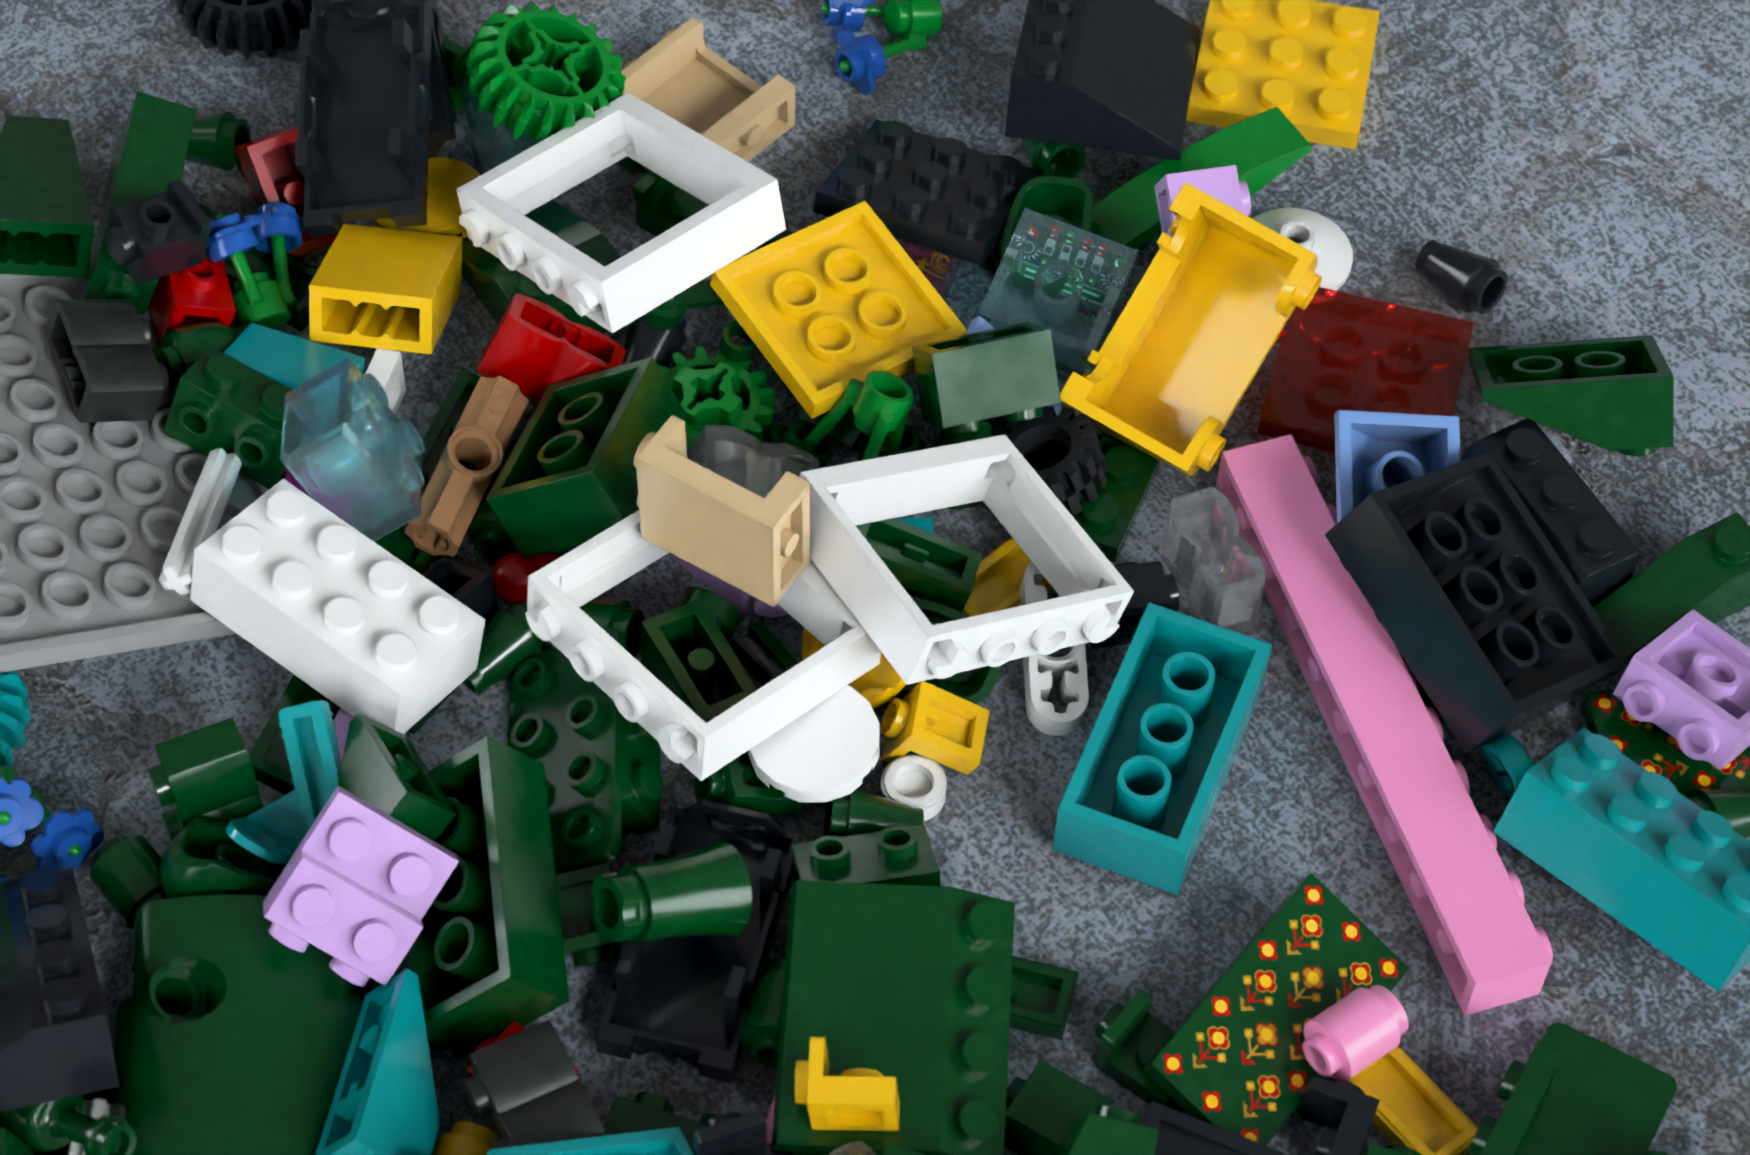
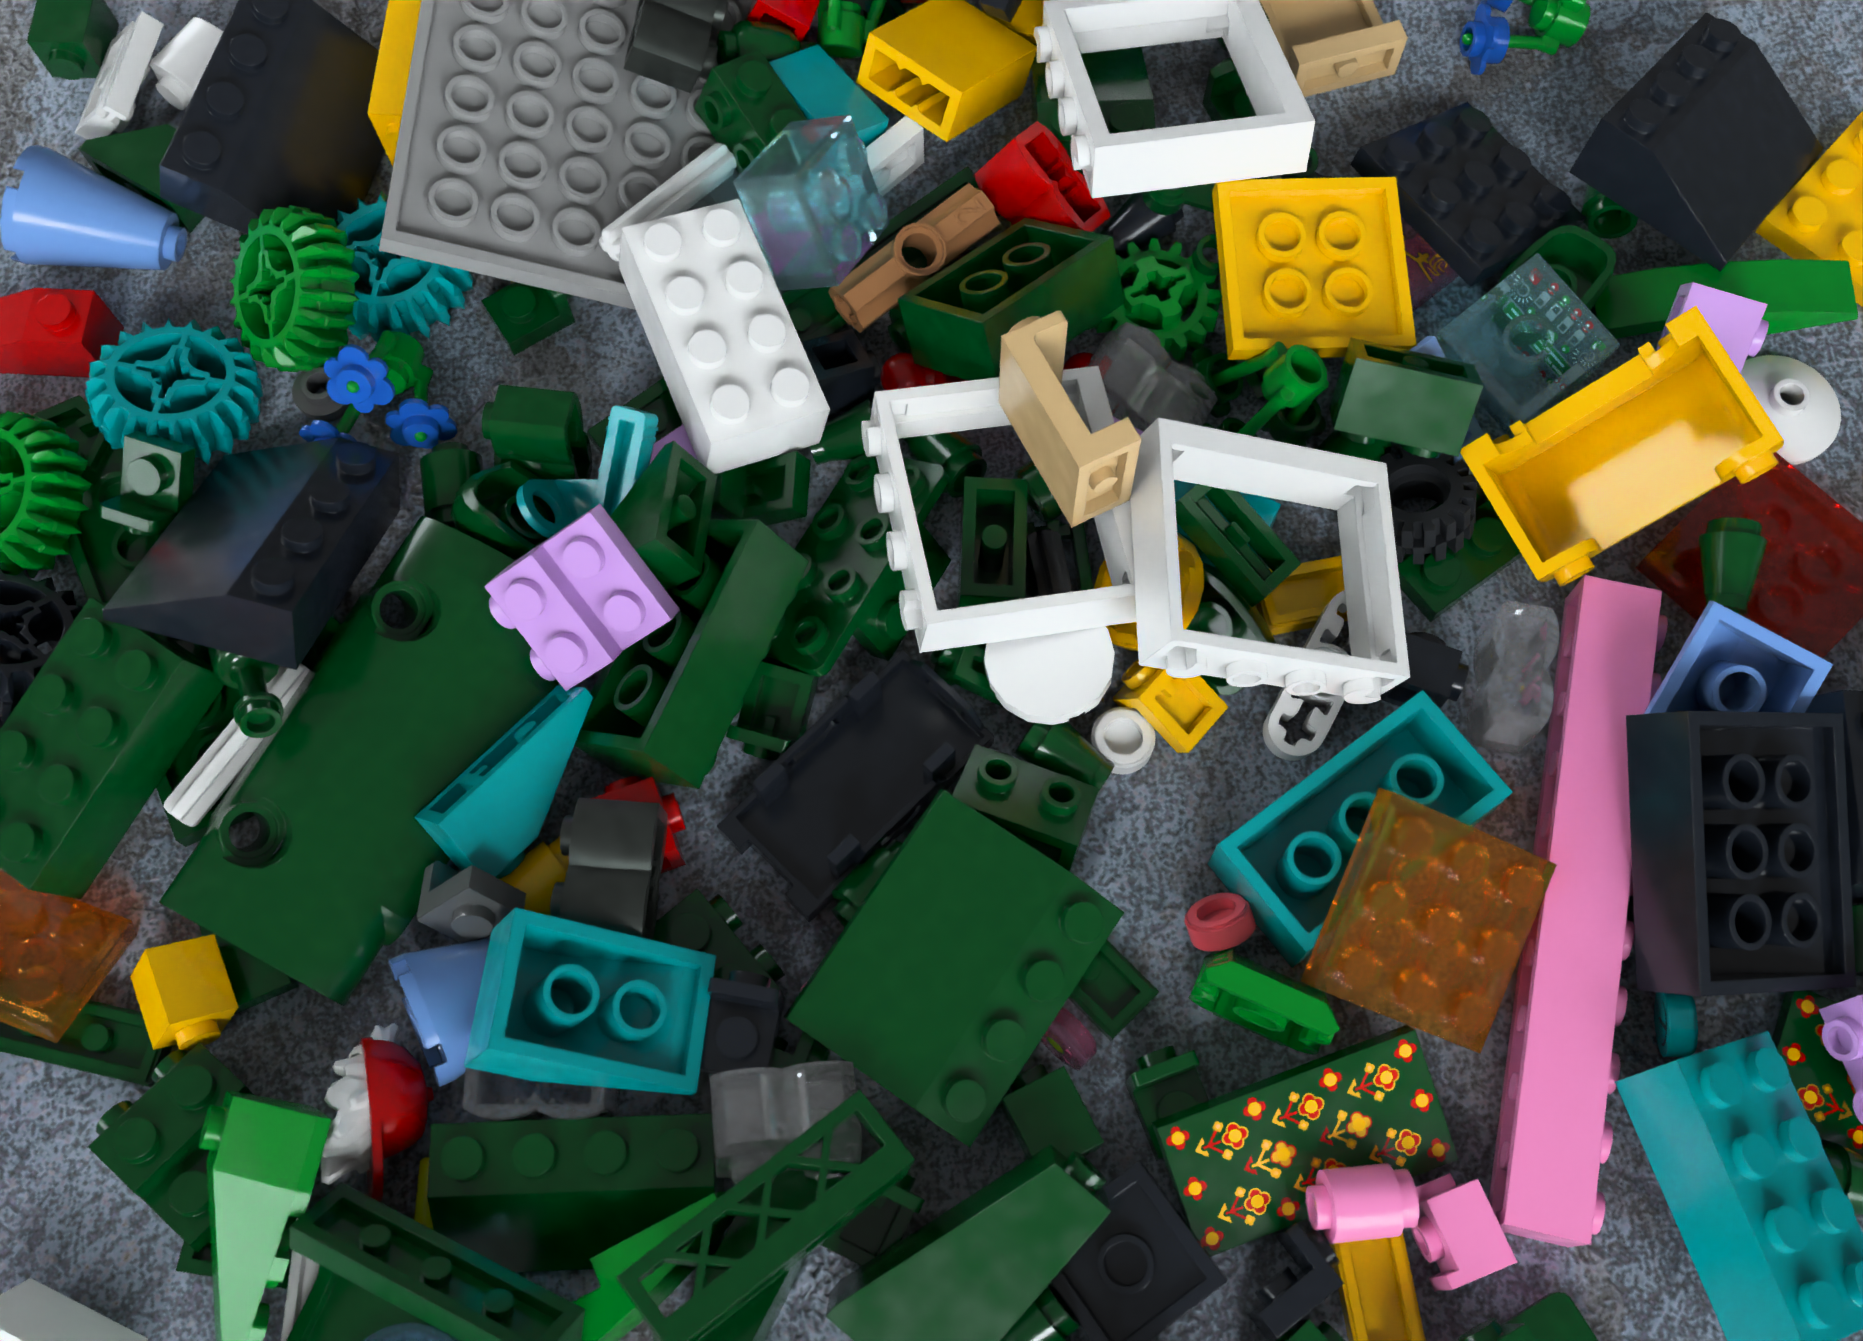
camera: 35 degrees right, 15 degrees up
dark green plant [591,841,752,942] -> none
yellow bracket [795,1037,900,1131] -> none
none -> dark green bracket [481,282,575,355]
none -> dark green bracket [712,451,811,526]
none -> clear pink tile [1041,1007,1097,1071]
none -> coral tile [1184,893,1256,952]
none -> green slope [1188,947,1340,1055]
none -> clear orange plate [1300,788,1557,1054]
none -> bright pink brick [1411,1173,1517,1292]
none -> dark green cone [1699,517,1768,615]

